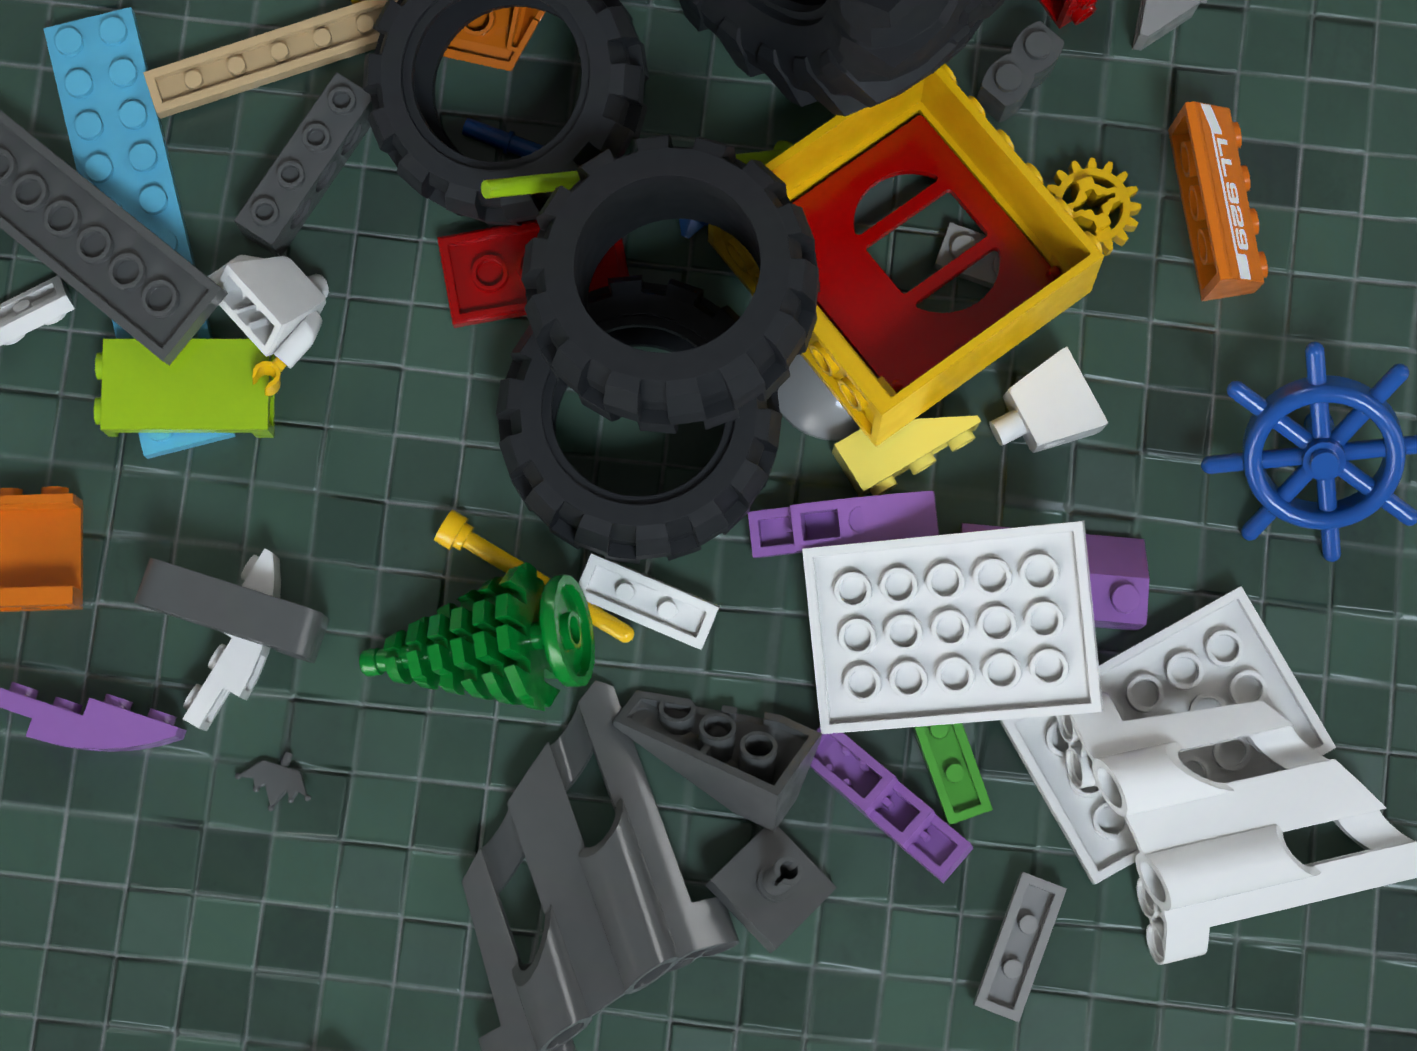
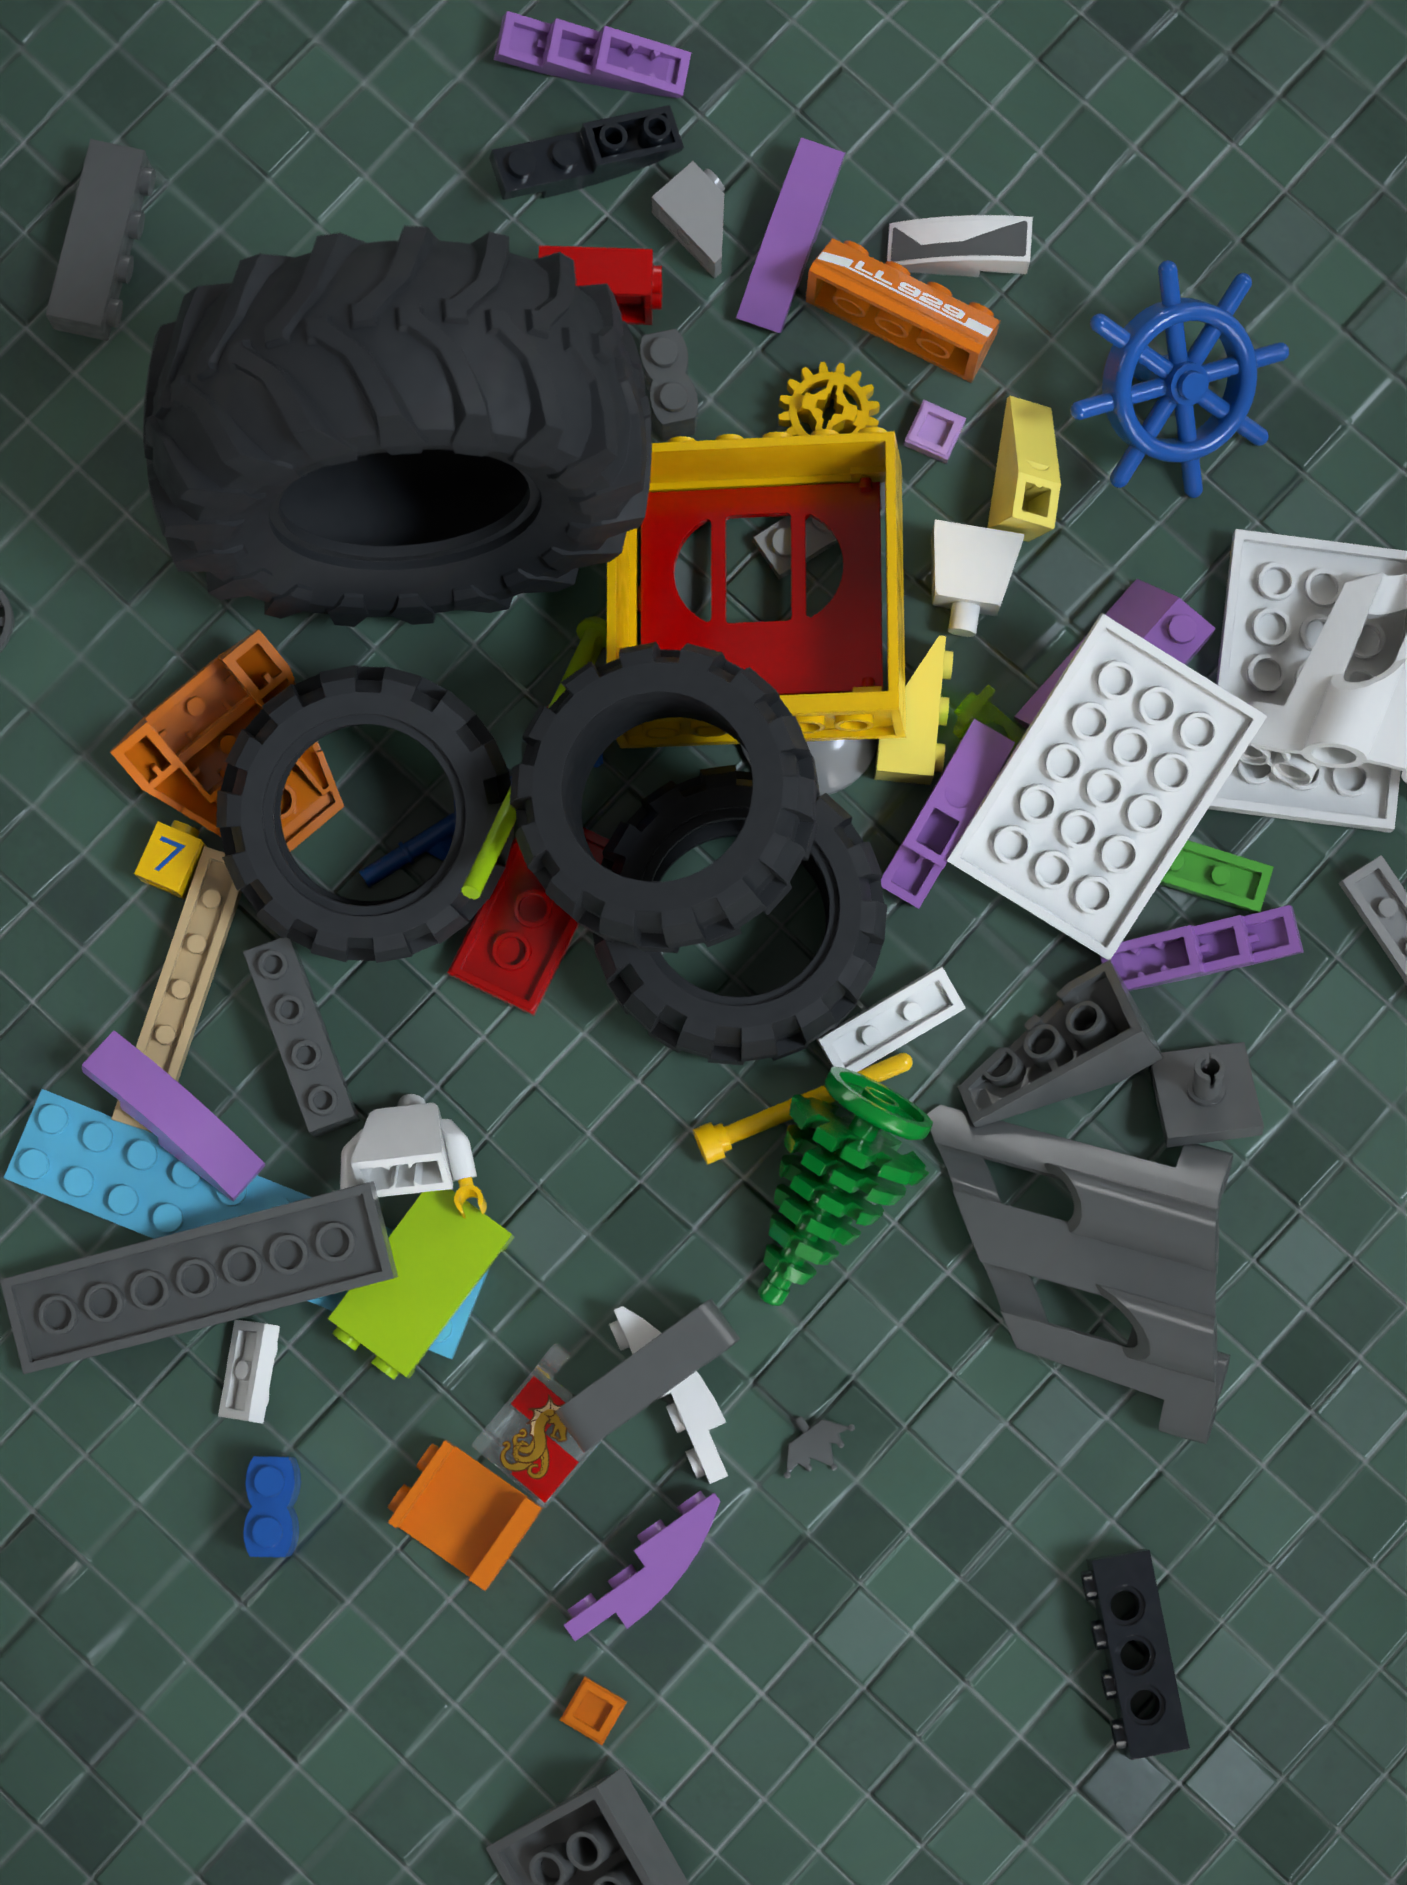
camera: 50 degrees left, 0 degrees up
none -> medium lavender slope [82,1031,265,1202]
none -> flag [471,1343,603,1509]
none -> medium lavender slope [736,137,845,333]
none -> slope [887,215,1033,277]
none -> lavender tile [904,400,966,464]
none -> clear neon green bracket [953,684,1025,751]
none -> light yellow slope [987,396,1061,542]

